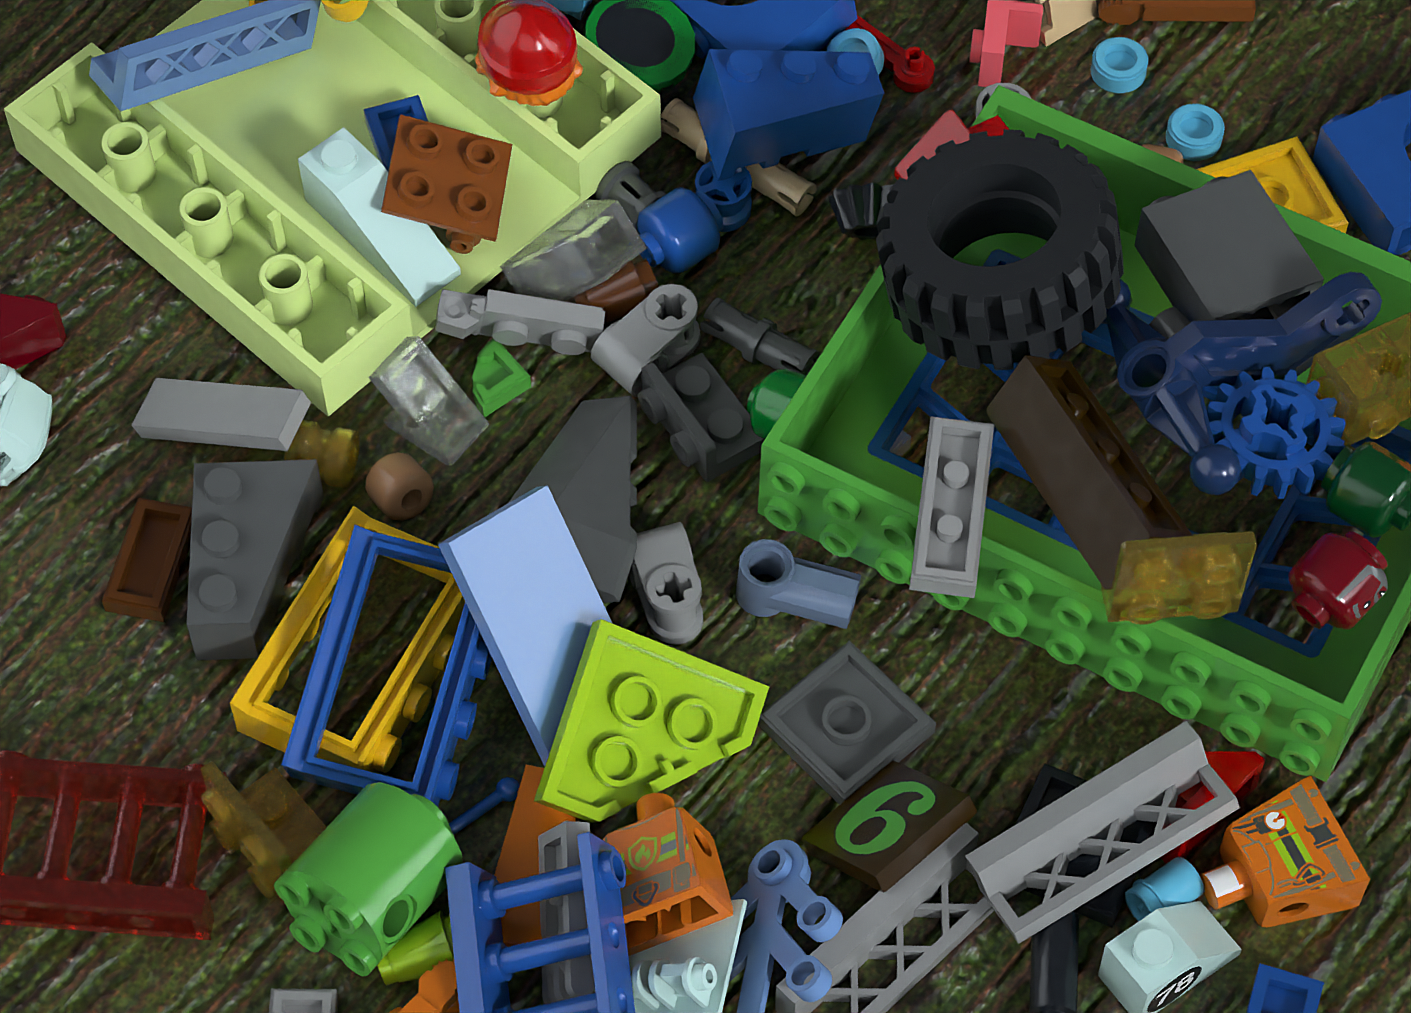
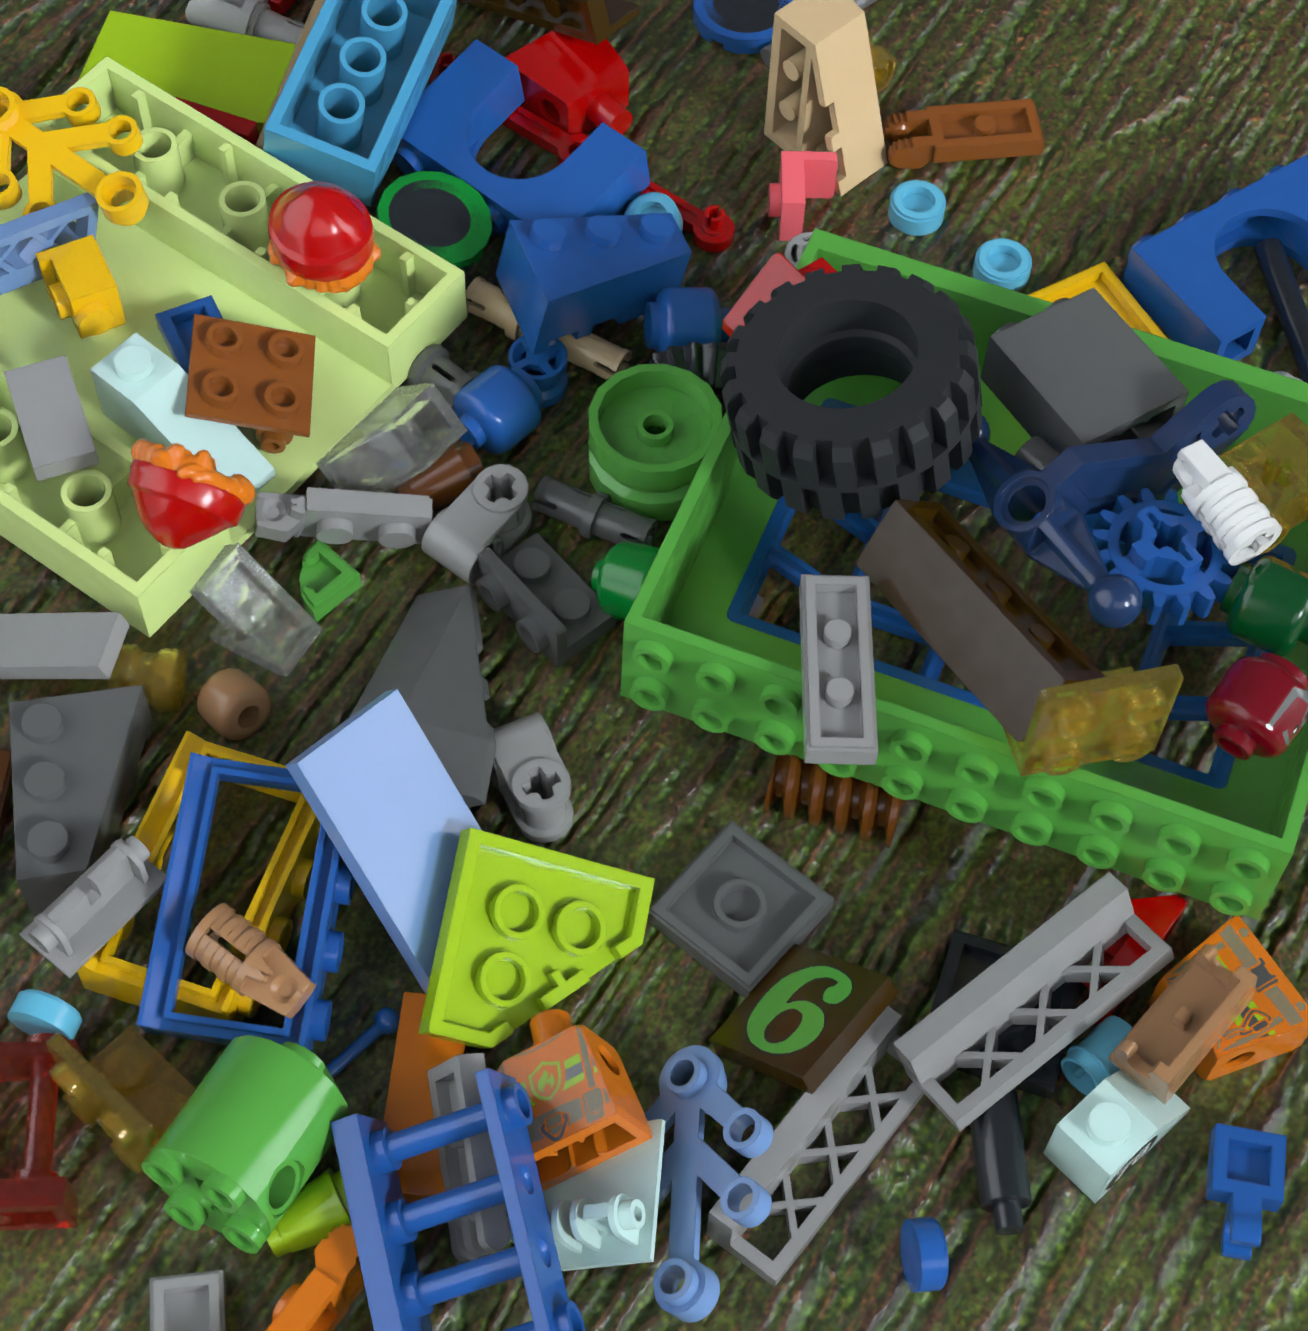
camera: 10 degrees left, 0 degrees up
sand blue piece [736,539,862,629] -> none
none -> light grey tile [4,355,100,482]
none -> medium azure tile [7,989,82,1046]
none -> light grey hinge [20,835,166,978]
none -> yellow brick [36,234,127,339]
none -> red hair [127,438,255,549]
none -> medium nougat hinge [185,903,316,1019]
none -> bright green wheel [588,364,722,521]
none -> blue head [644,287,730,352]
none -> reddish brown piece [762,754,903,848]
none -> medium nougat hinge [1109,944,1258,1104]
none -> white hinge [1172,439,1282,566]

